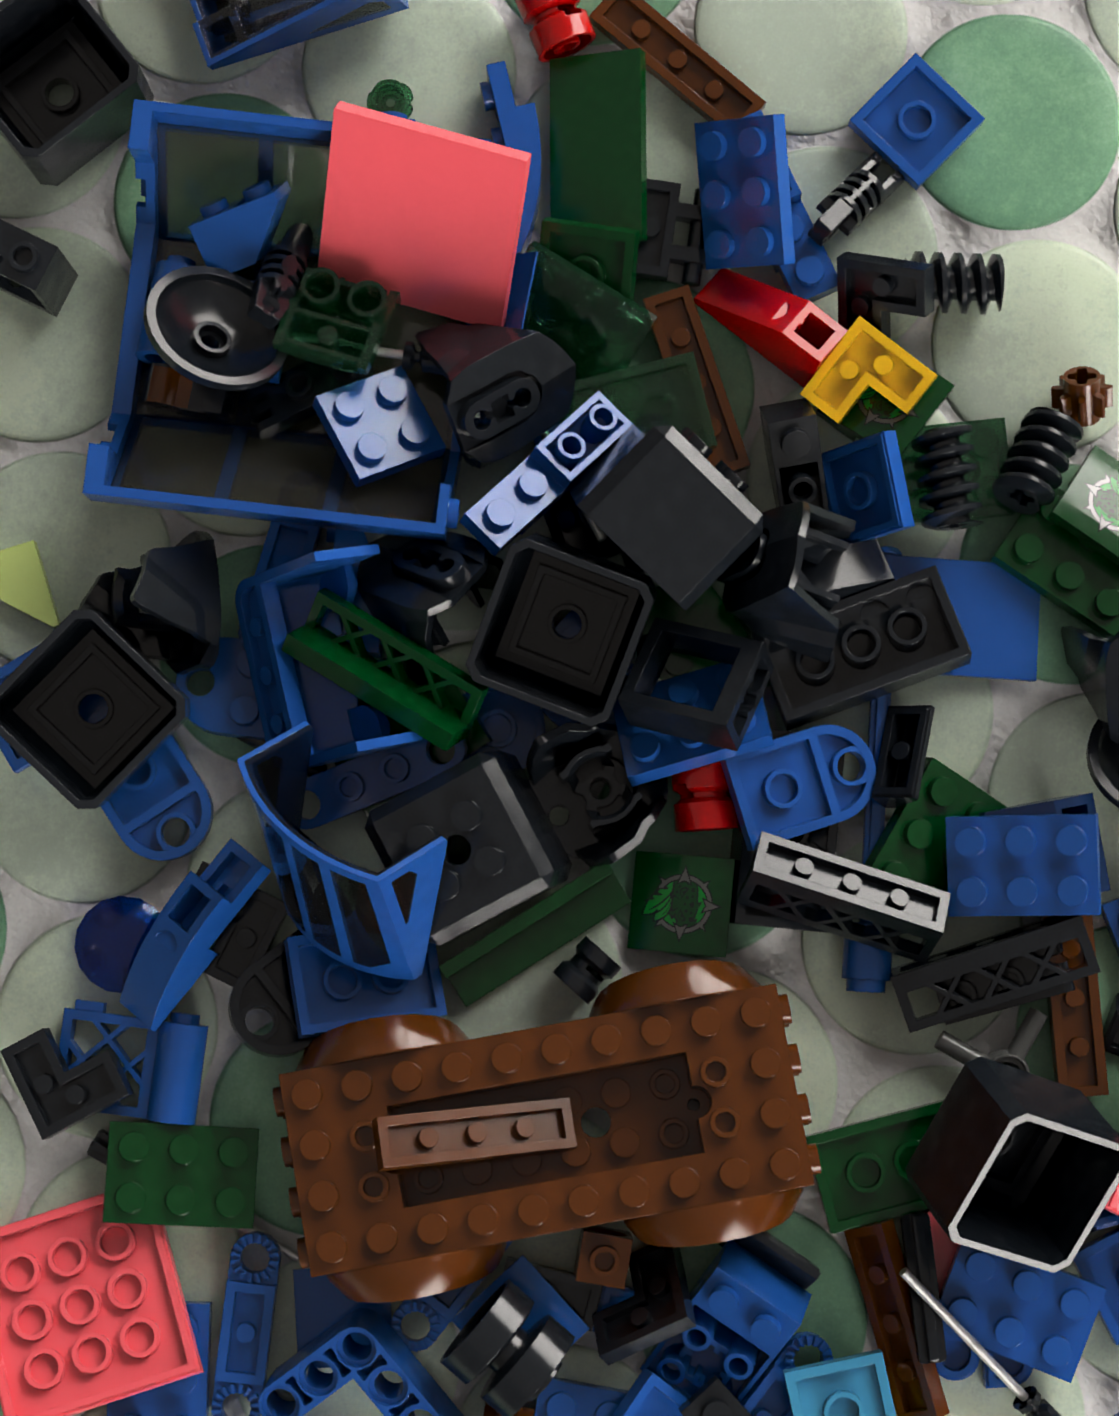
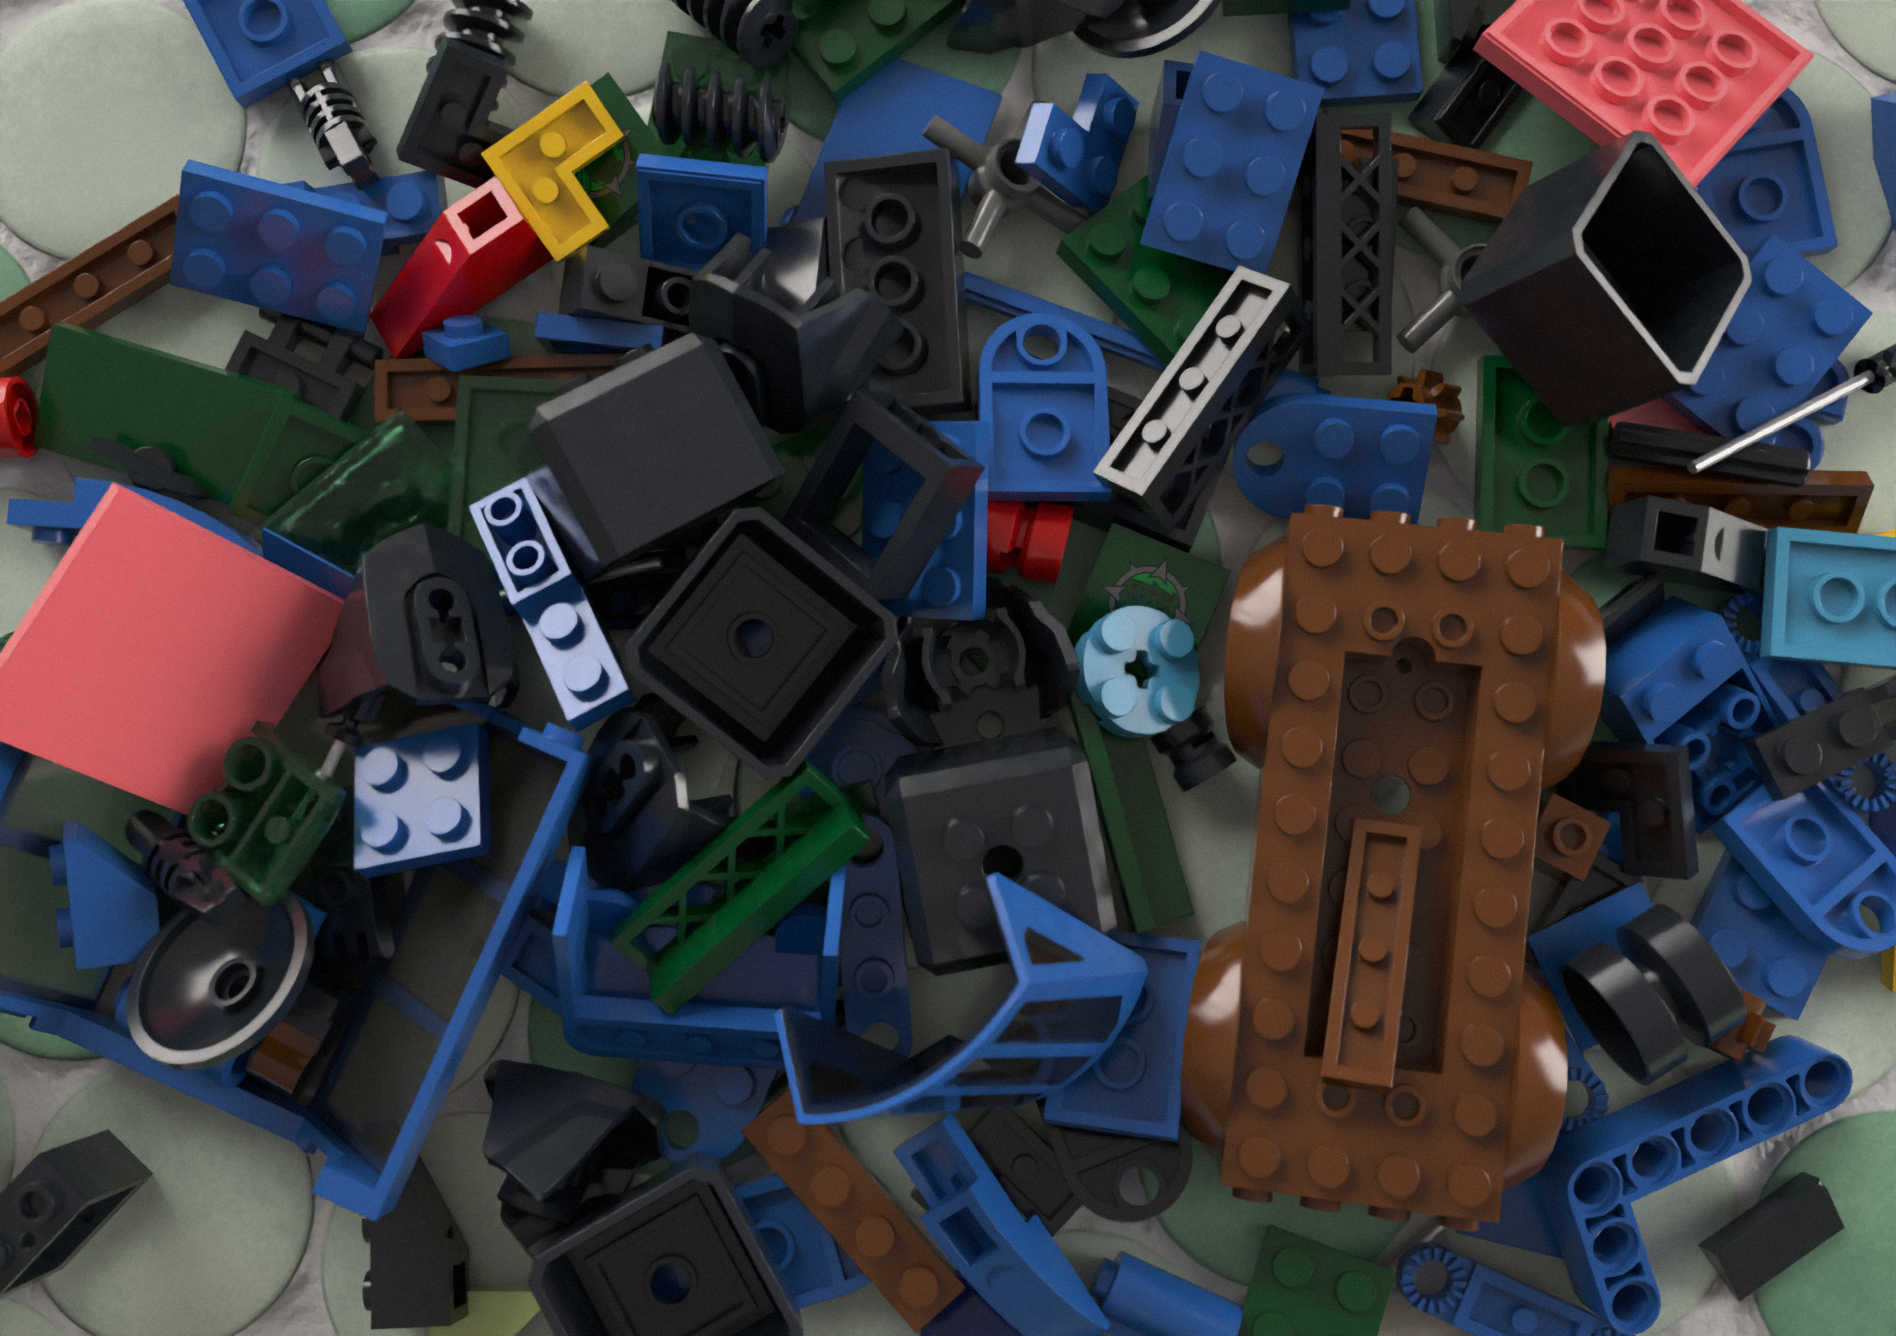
camera: 70 degrees left, 0 degrees up
black slope [871,705,935,808] -> none
none -> black piece [86,436,210,500]
none -> black slope [362,1119,470,1330]
none -> blue plate [421,314,511,372]
none -> blue tile [534,312,673,354]
none -> reddish brown plate [741,1087,966,1333]
none -> dark grey bar [921,100,1088,259]
none -> blue plate [1015,73,1140,217]
none -> dark azure plate [1074,606,1200,738]
none -> blue plate [1233,393,1438,525]
none -> reddish brown gear [1386,369,1465,445]
none -> black slope [1603,495,1770,595]

